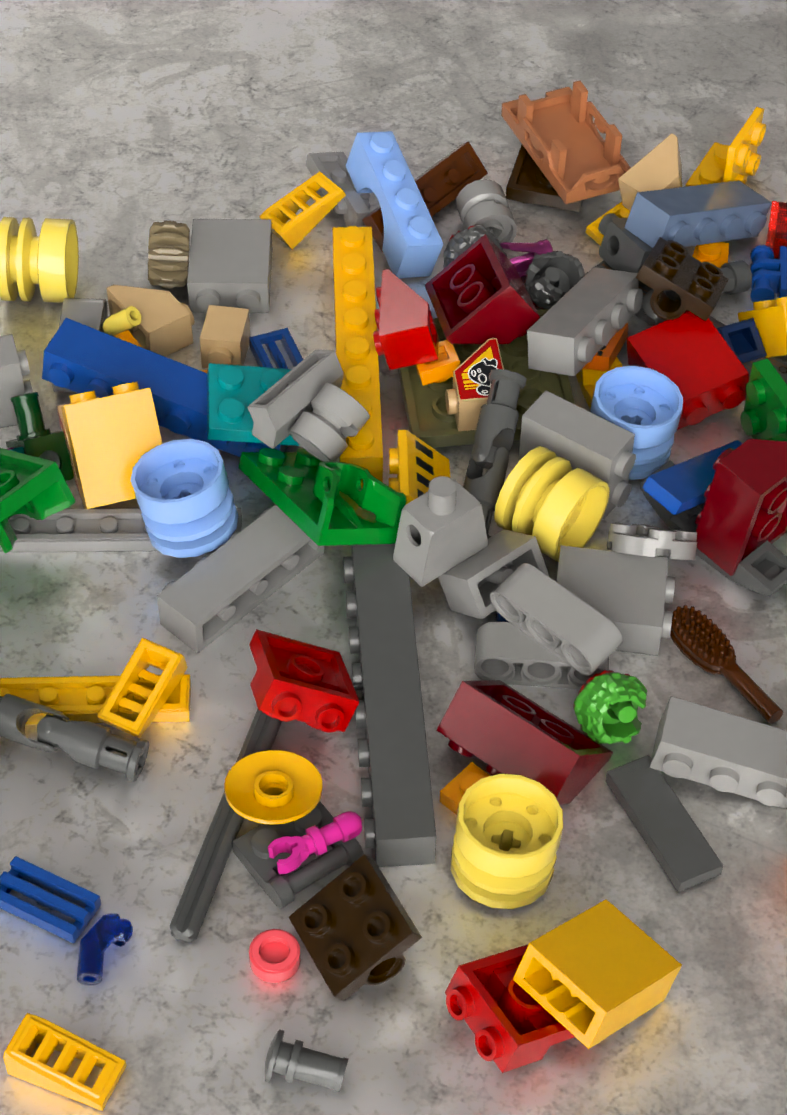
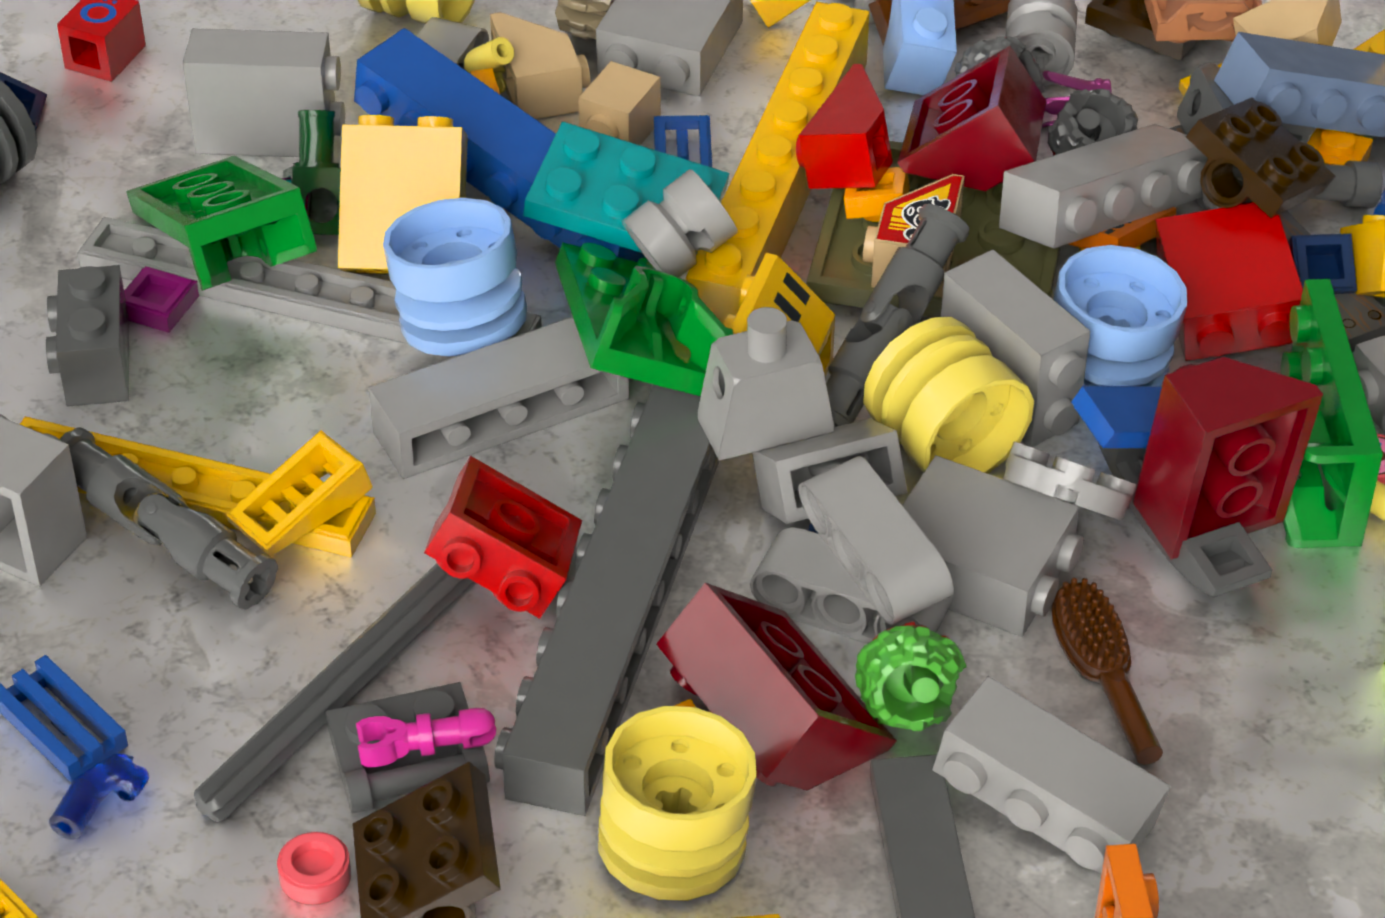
camera: 20 degrees right, 5 degrees down
yellow dish [224,750,323,825] -> none
light grey piece [247,350,344,449] -> none

